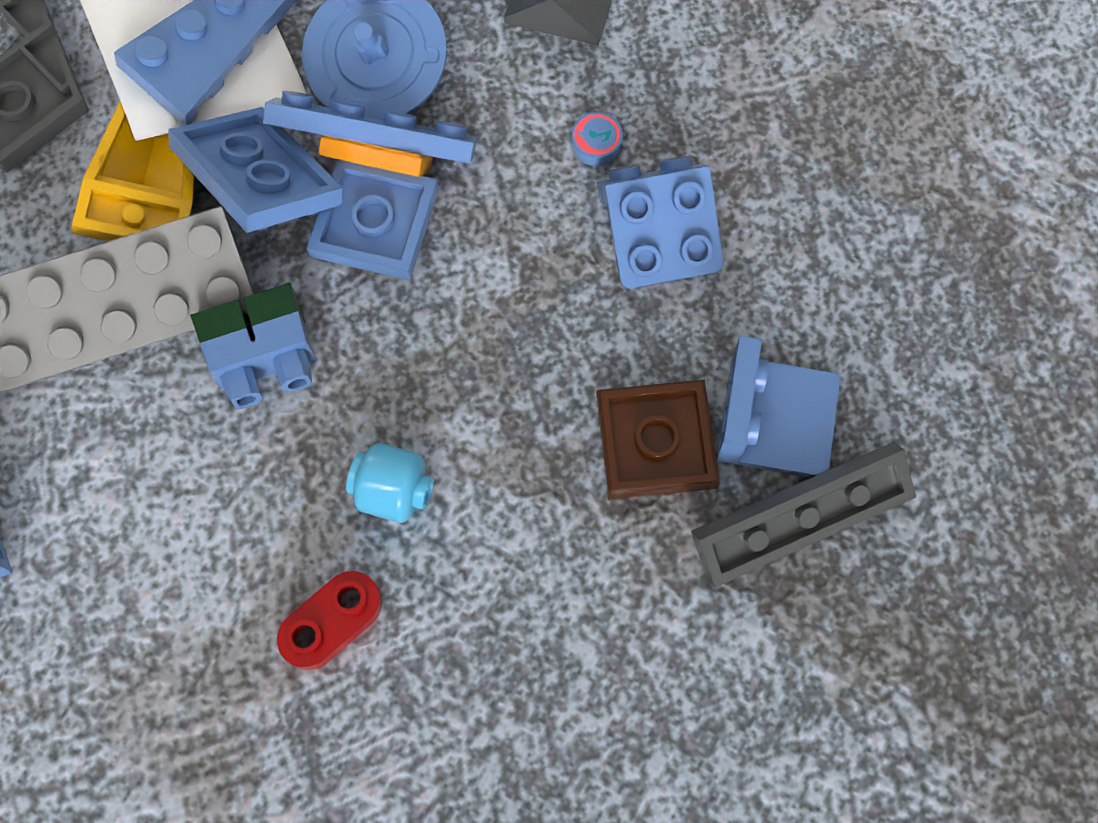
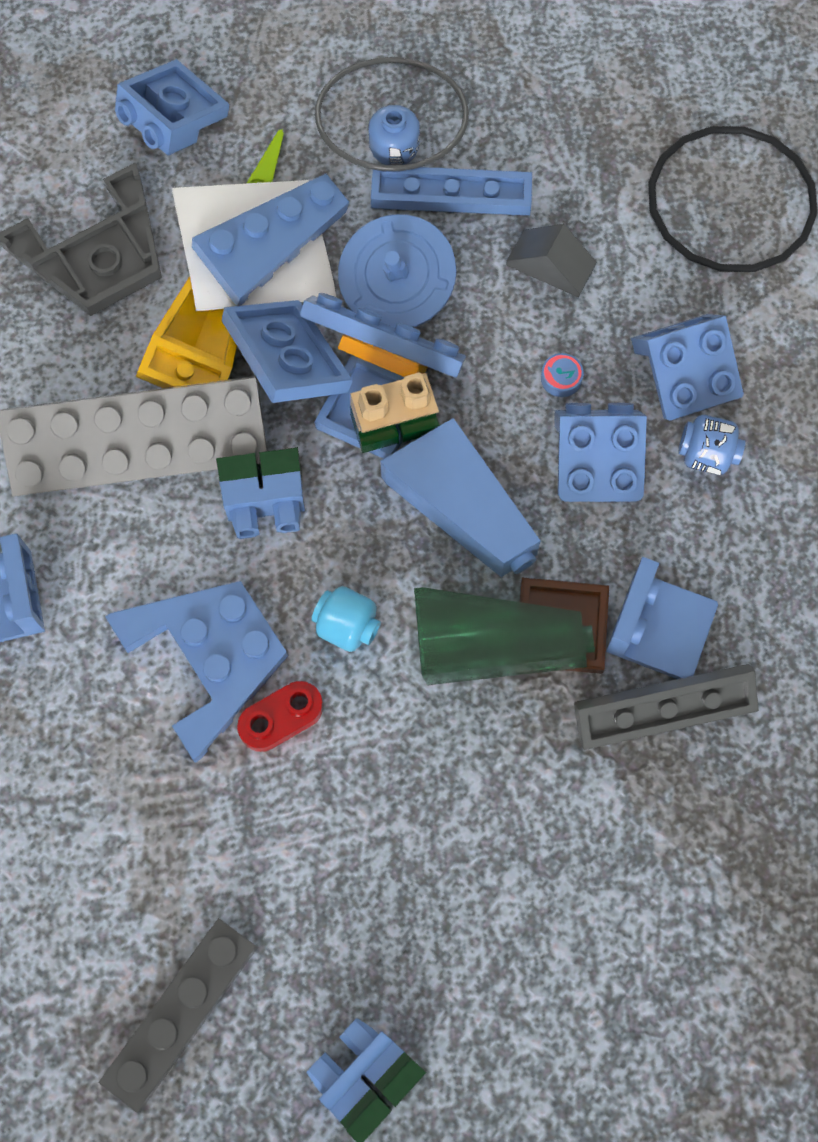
camera: 10 degrees right, 0 degrees up
none -> medium blue wing [105,581,288,763]
none -> tan hips [350,372,440,453]
none -> medium blue slope [381,418,541,577]
none -> clear green slope [414,587,595,685]
none -> medium blue bracket [631,314,744,421]
none -> medium blue head [678,415,746,475]

